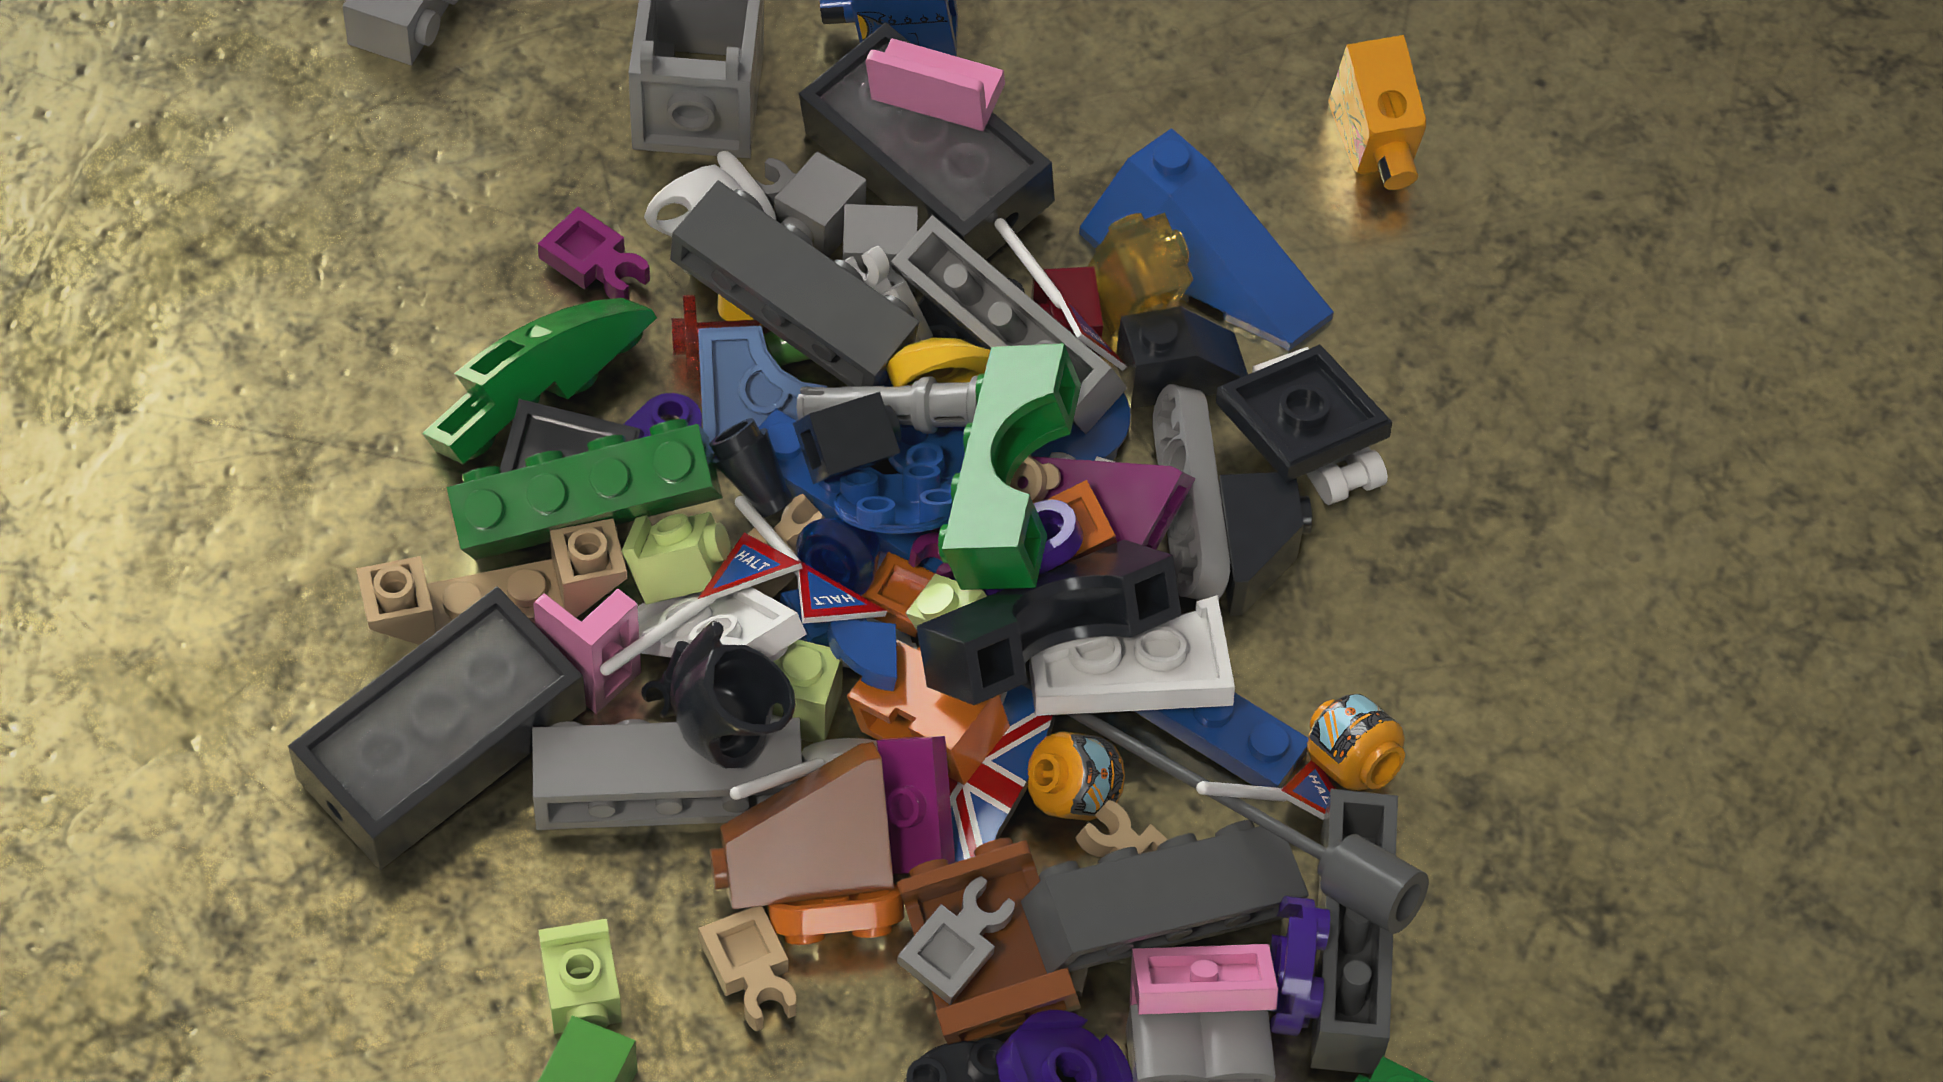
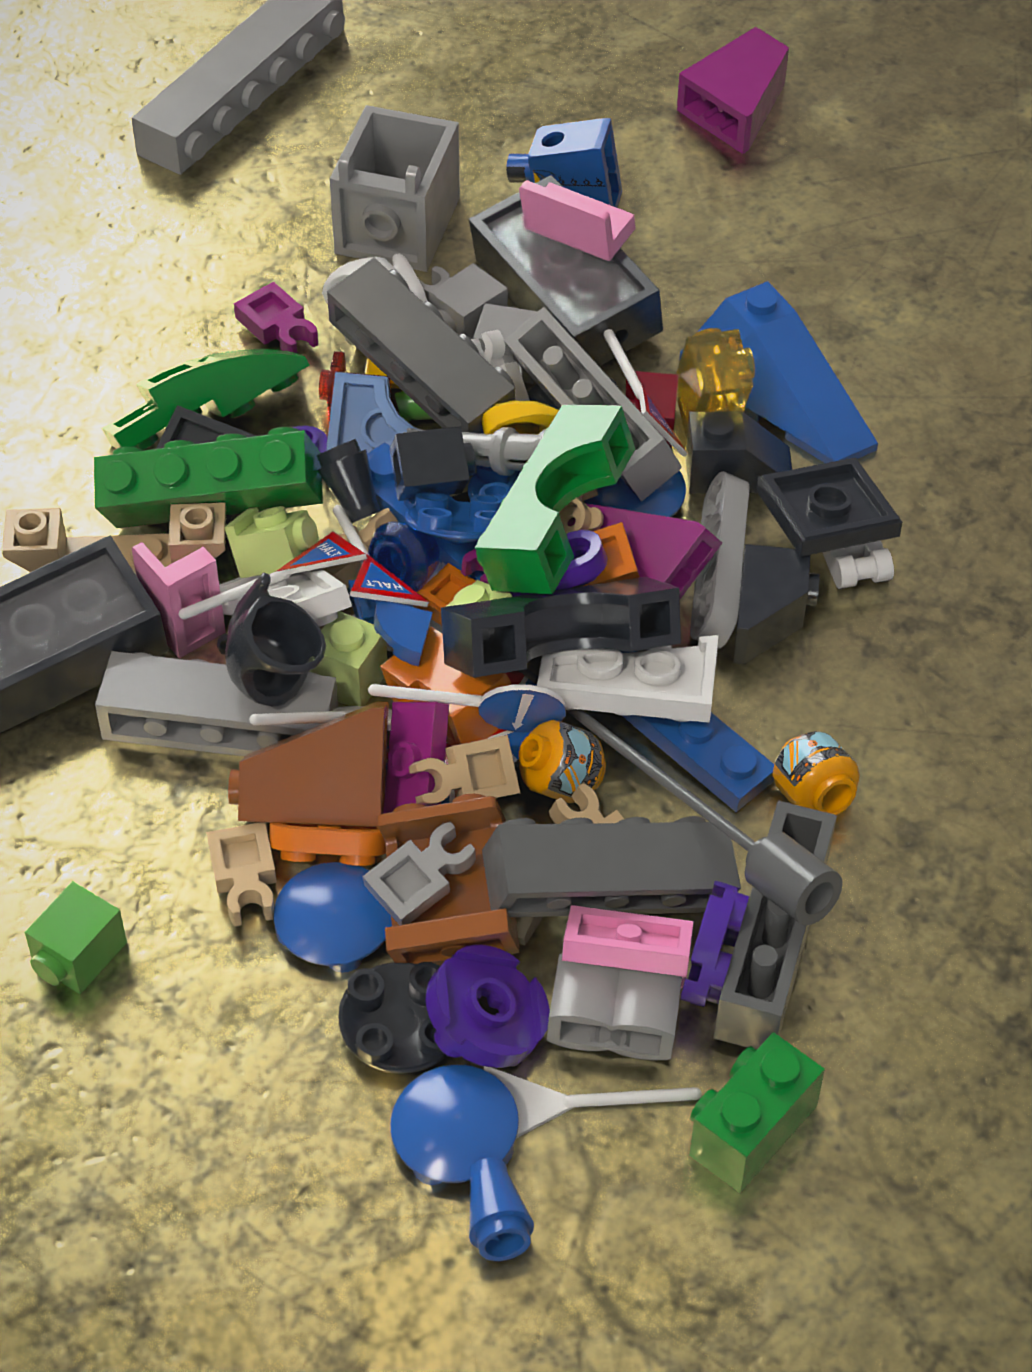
camera: 15 degrees right, 5 degrees down
yellowish green brick [538,919,622,1034] -> none
piece [1196,760,1335,820] -> none
light orange torso [1328,35,1426,190] -> none
none -> blue dish [274,862,392,973]
none -> piece [368,684,566,732]
none -> tan plate [409,735,520,805]

